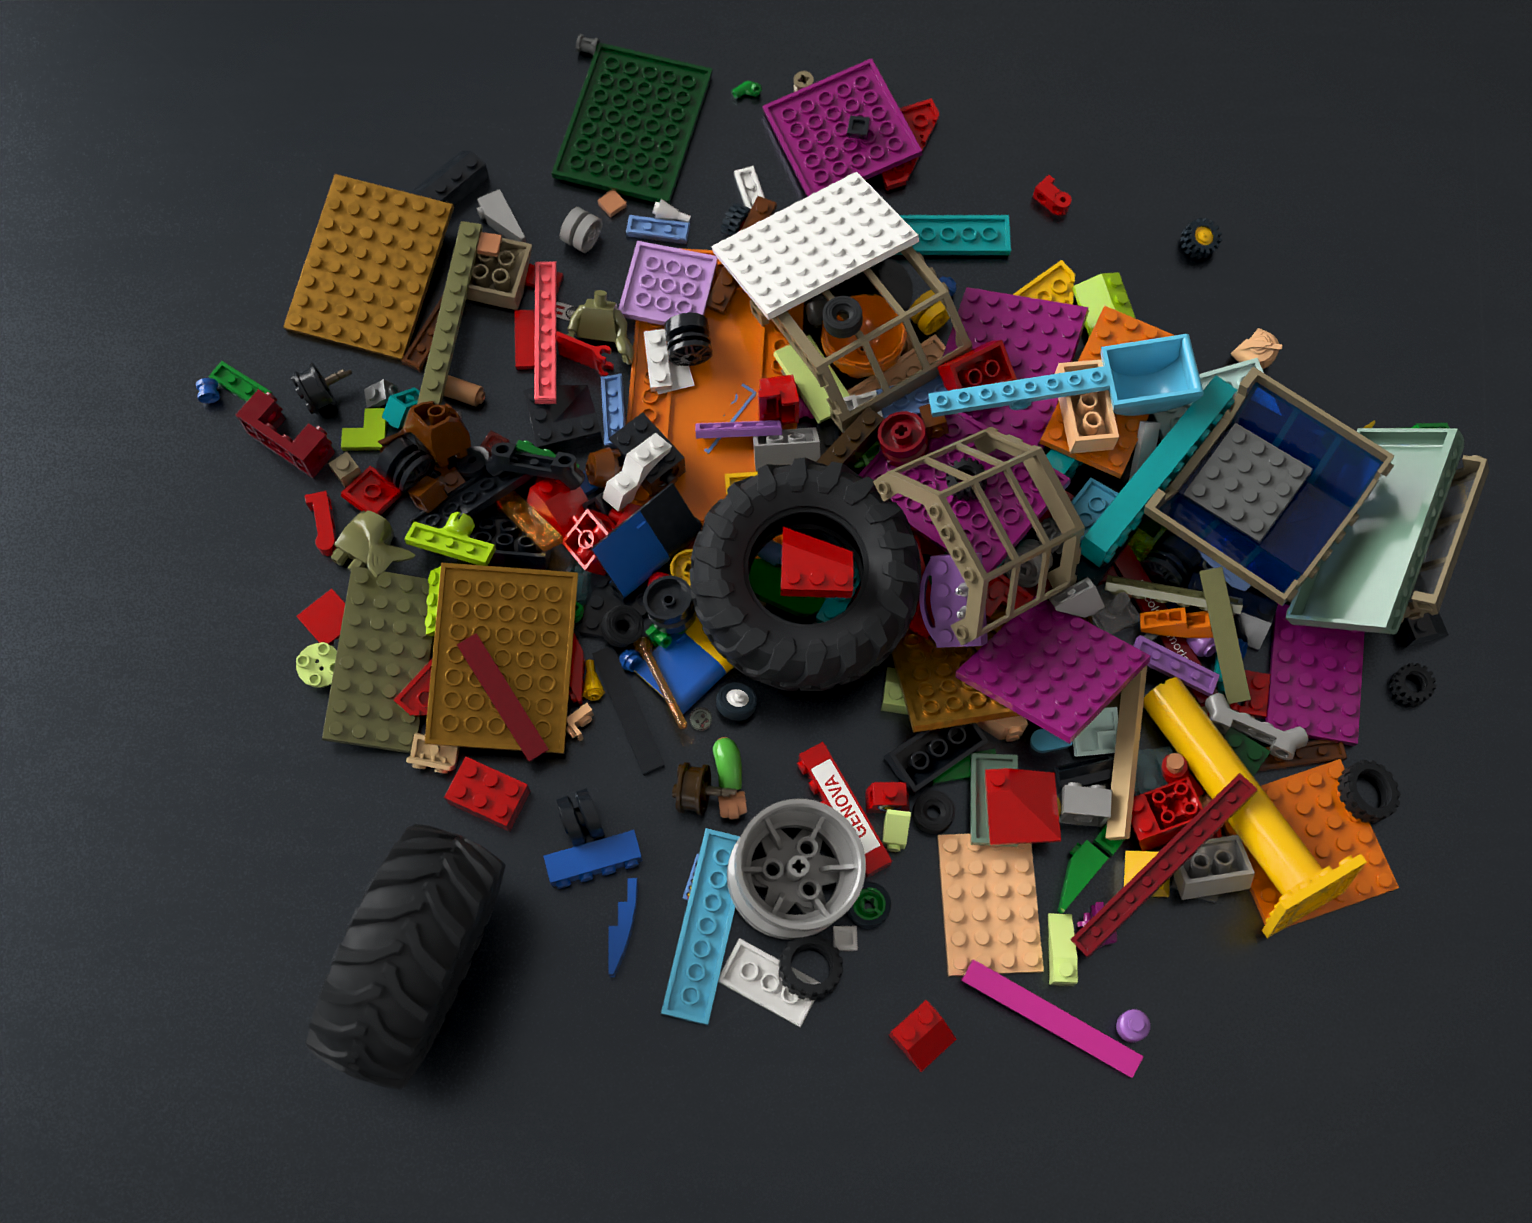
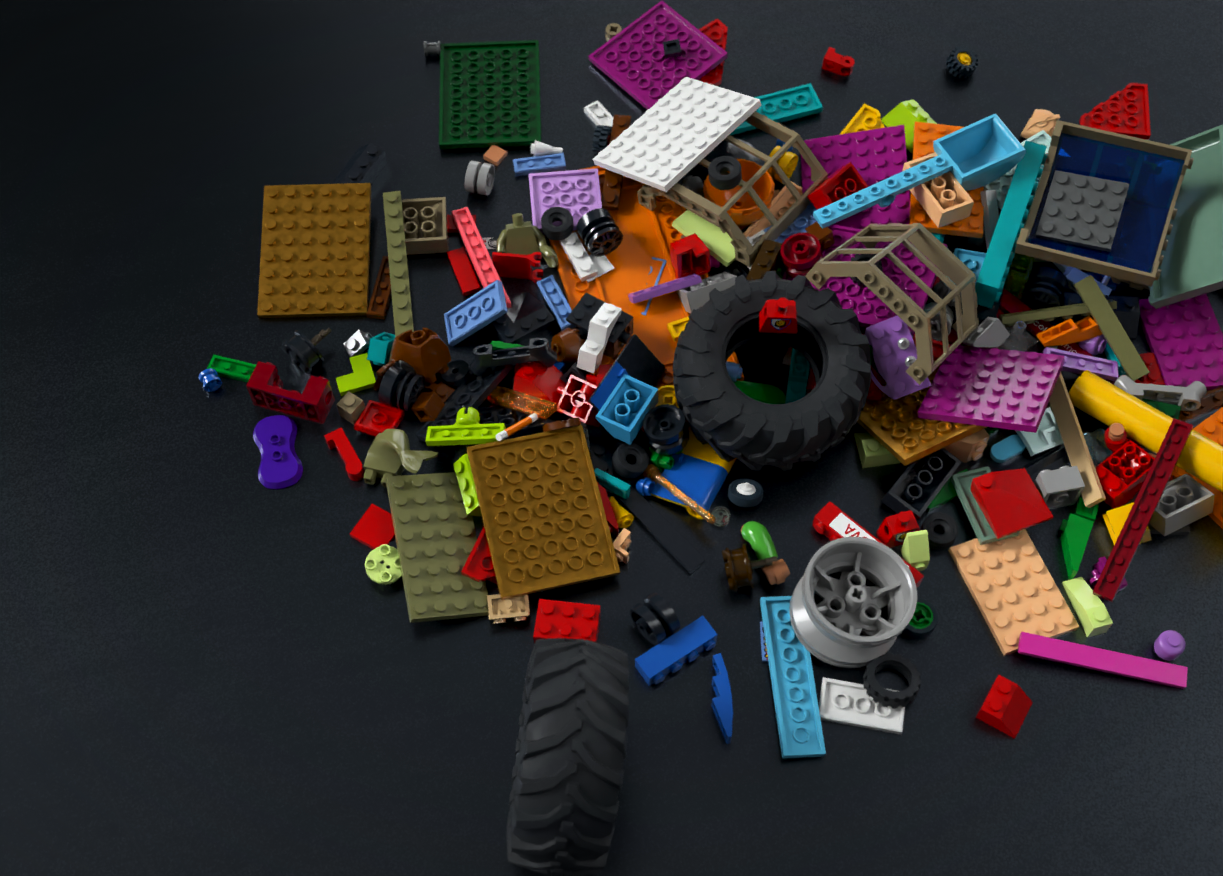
camera: 15 degrees left, 10 degrees down
medium nougat brick [443,375,486,407] -> none
dark red tile [457,633,549,762] -> none
light grey slope [476,189,526,243] -> none
nougat tile [476,232,502,257] -> none
clear red tile [480,430,510,456] -> none
green arm [731,81,762,99] -> none
red wedge [781,527,853,598] -> none
white tile [833,926,857,951] -> none
none -> dark purple plate [253,415,303,489]
none -> medium blue tile [444,280,508,346]
none -> bar [495,413,538,441]
none -> black tyre [541,207,574,240]
none -> reddish brown tile [542,418,581,432]
none -> teal tile [594,468,631,499]
none -> dark azure slope [596,374,658,445]
none -> red torso [759,297,797,334]
none -> red plate [1079,83,1151,140]

